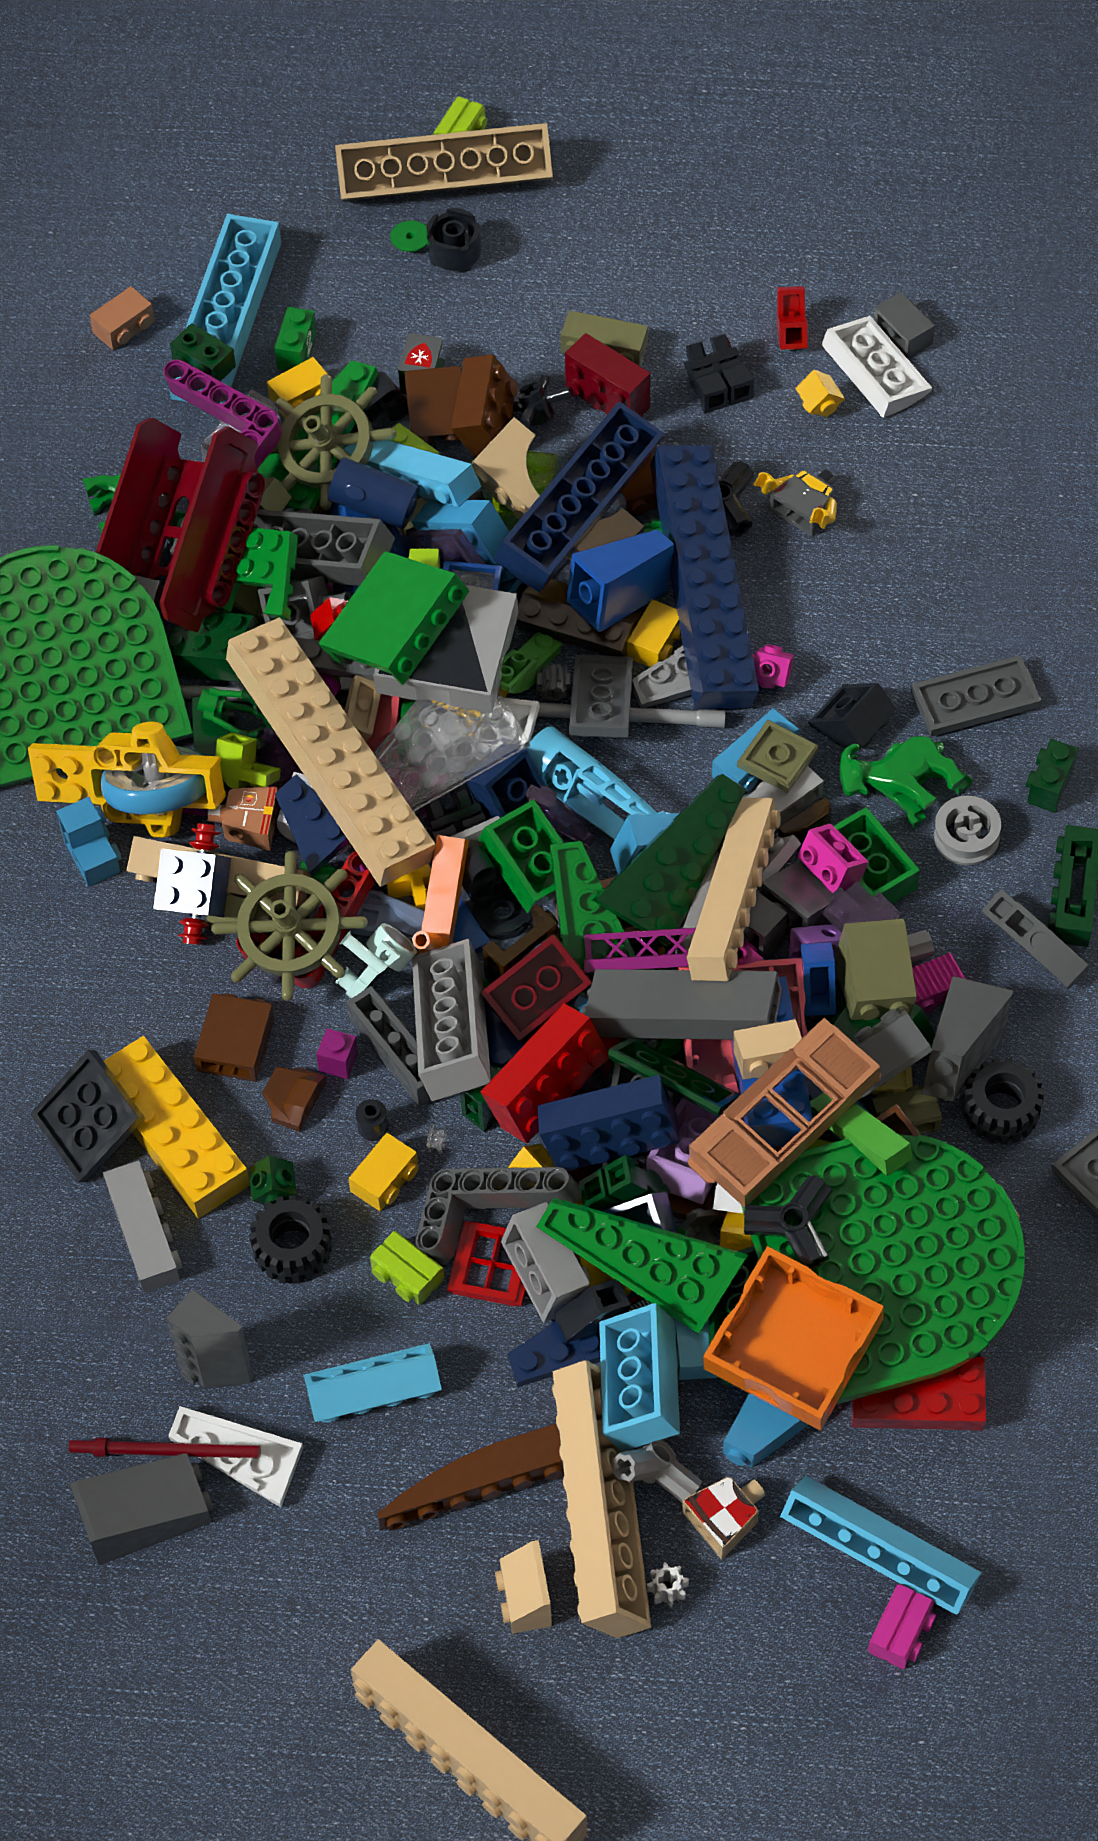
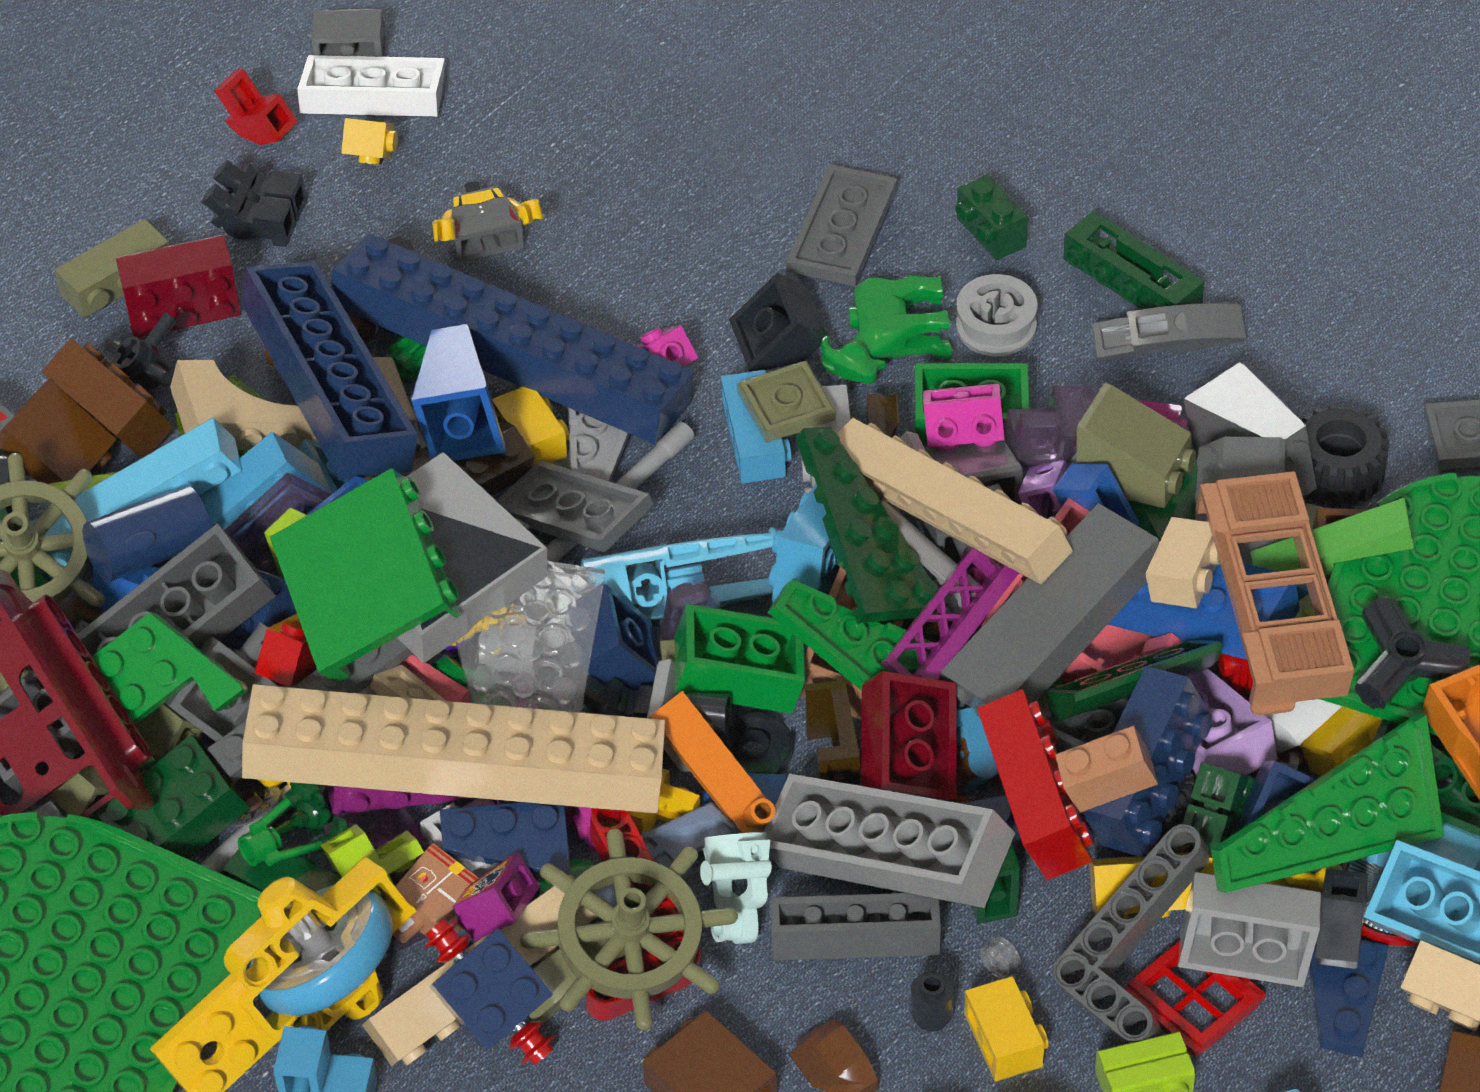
camera: 55 degrees left, 10 degrees down
magenta brick [316,1028,358,1080] -> none
none -> magenta slope [453,852,540,941]
none -> nougat brick [1055,726,1158,813]

